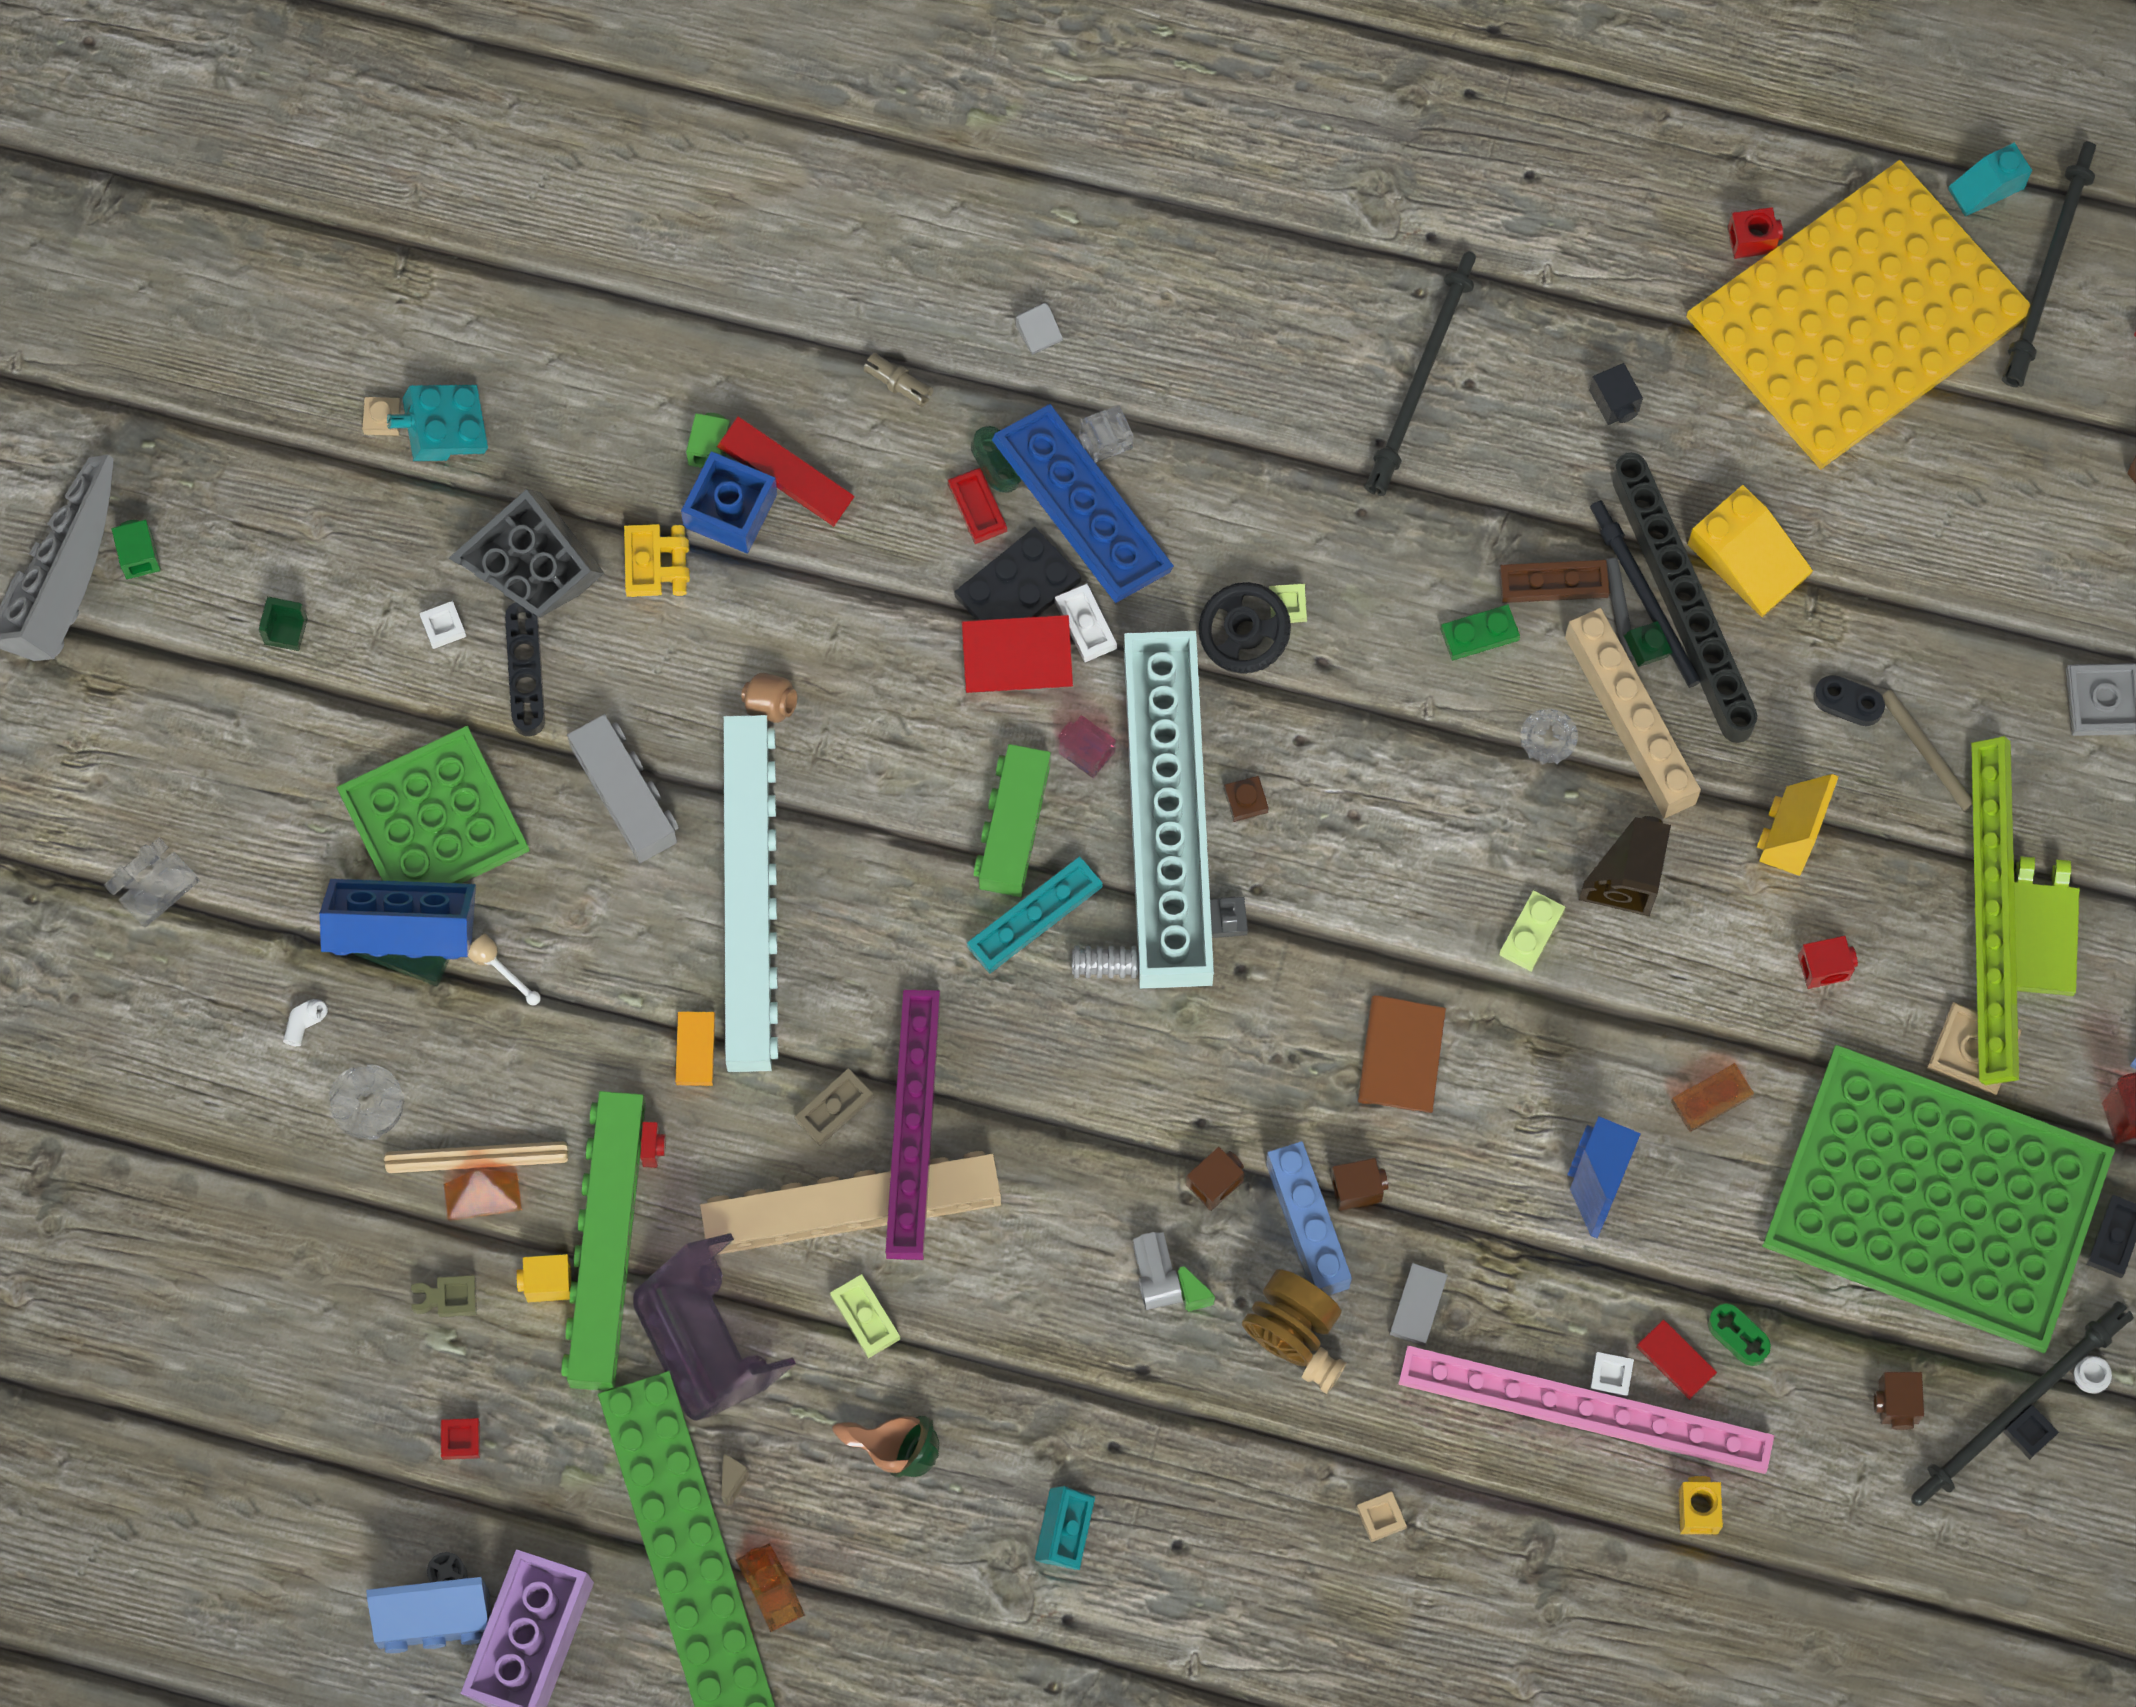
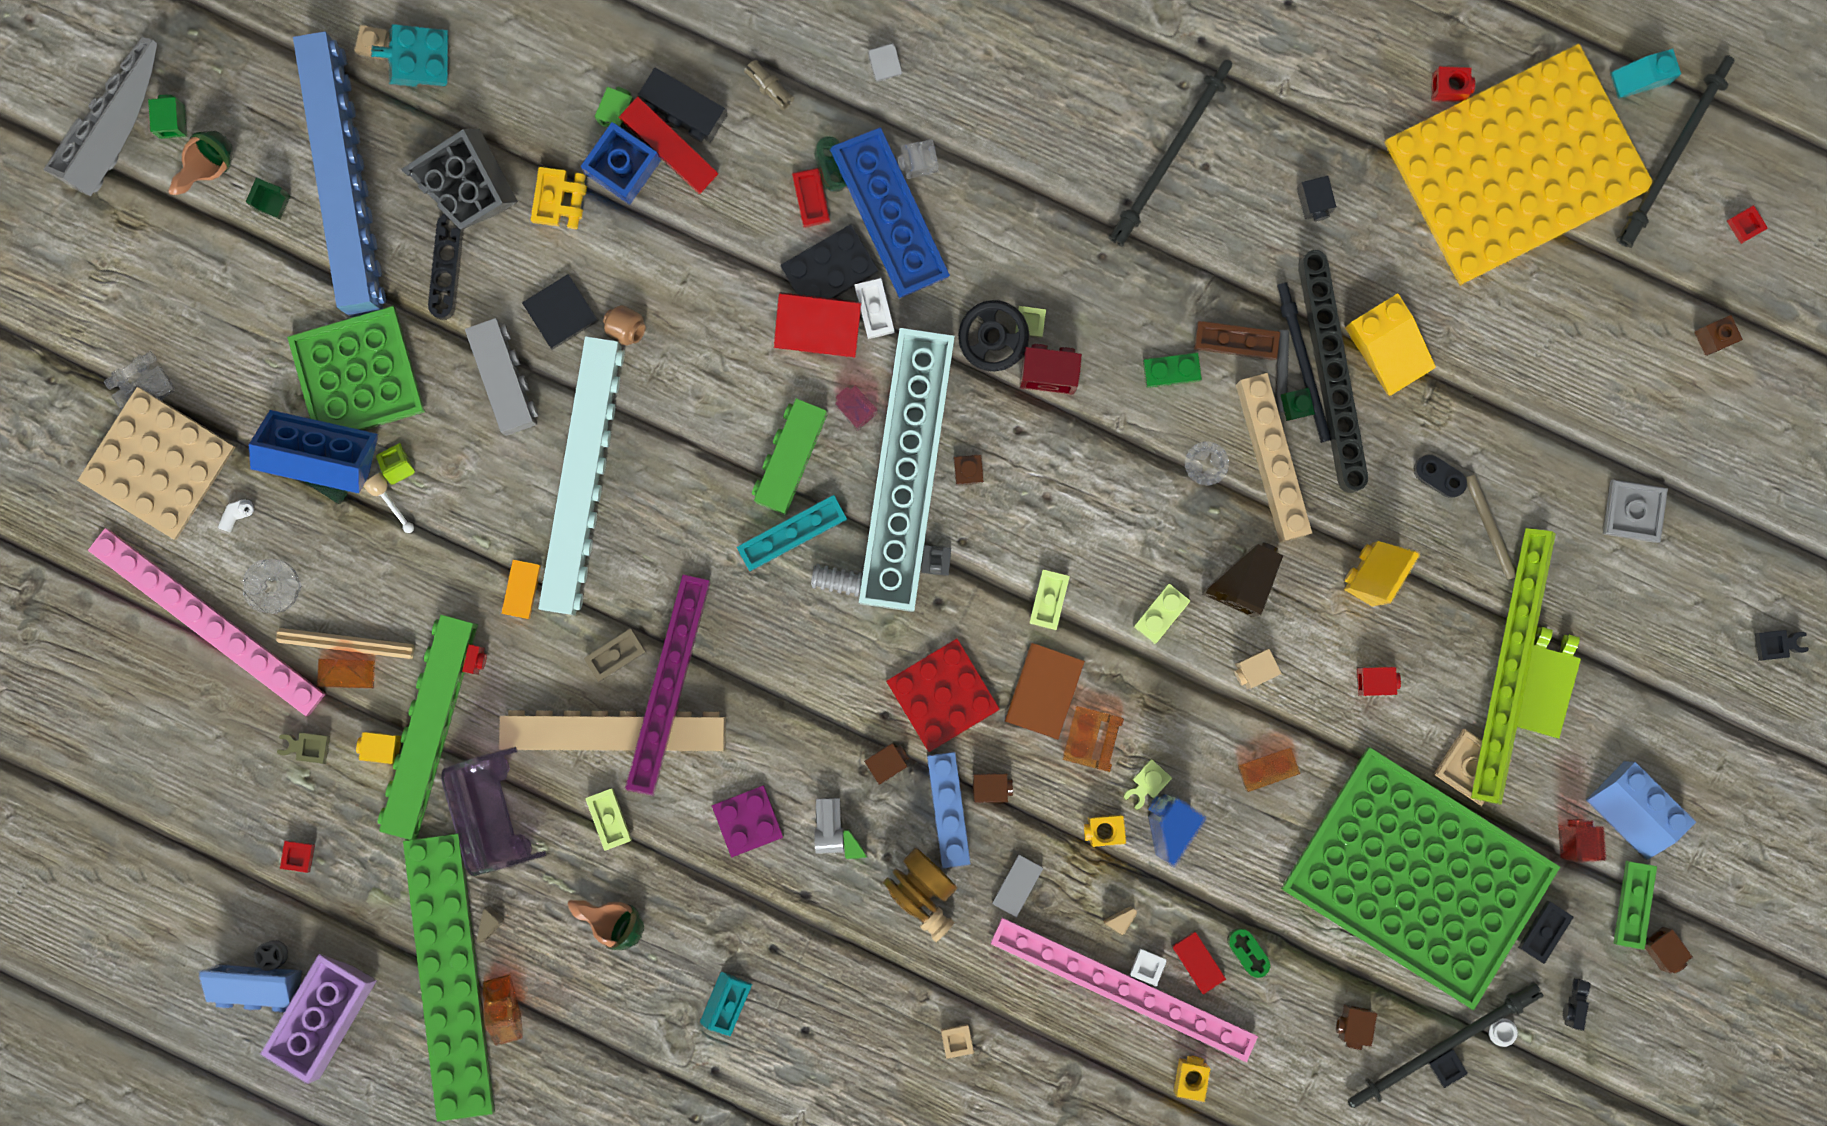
camera: 10 degrees right, 15 degrees up
white plate [419,601,466,649] -> none
none -> tan plate [77,387,236,540]
none -> bright pink plate [88,528,326,716]
none -> piece [168,131,233,195]
none -> medium blue brick [293,31,386,318]
none -> lime slope [376,443,415,485]
none -> black tile [522,274,598,350]
none -> black brick [638,67,727,143]
none -> magenta plate [712,785,784,858]
none -> red plate [886,639,1000,752]
none -> dark red brick [1020,344,1082,395]
none -> yellowish green plate [1029,570,1070,630]
none -> clear orange plate [1062,706,1124,772]
none -> yellow brick [1084,814,1126,847]
none -> tan slope [1103,906,1137,935]
none -> yellowish green plate [1123,759,1172,810]
none -> tan brick [1234,649,1281,689]

